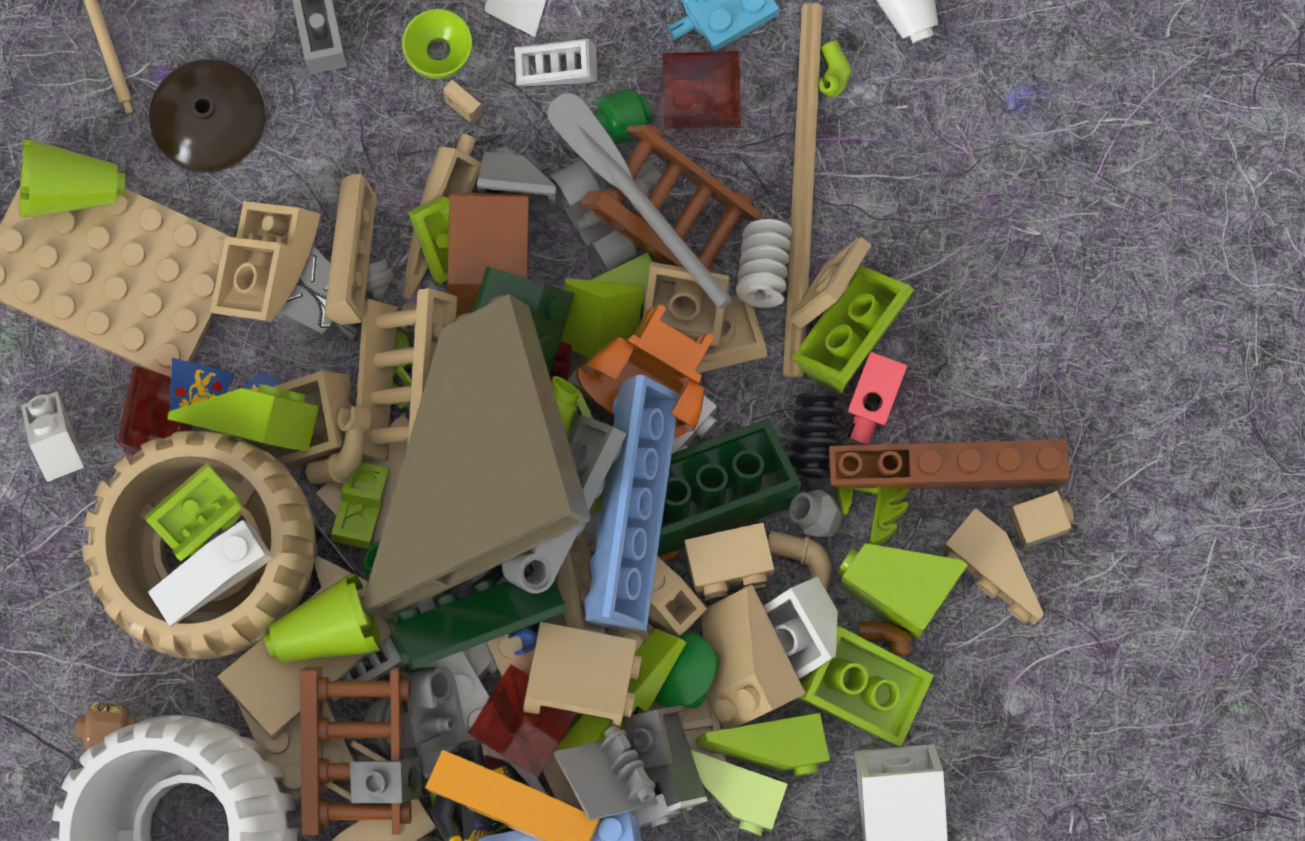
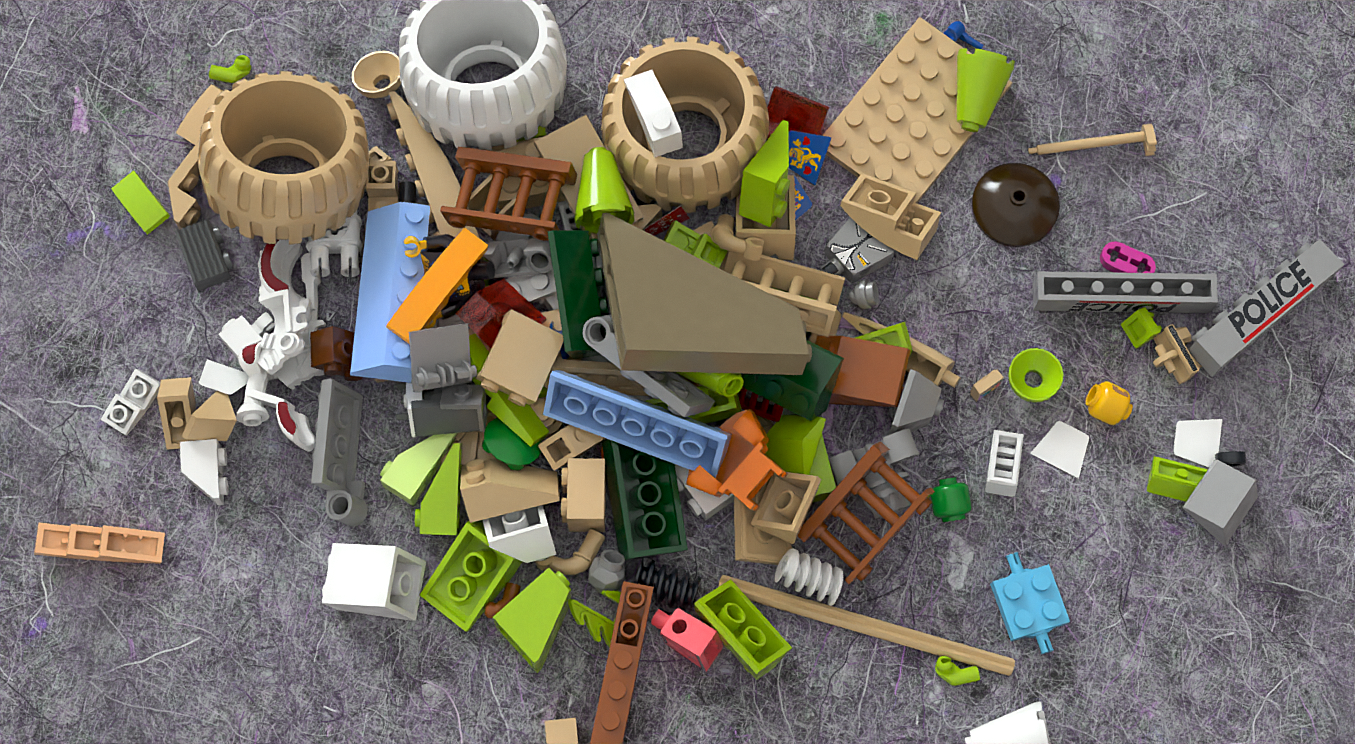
camera: 100 degrees right, 5 degrees down
white slope [21,391,84,482] -> none
medium nougat head [75,702,135,751] -> none
lime bracket [145,463,243,561] -> none
tan brick [325,173,377,324] -> none
flat silver bracket [350,757,422,803] -> none
light grey piece [547,93,732,309] -> none
clear red slope [662,51,741,129] -> none
tan plate [790,237,871,329] -> none
tan slope [942,508,1044,625] -> none

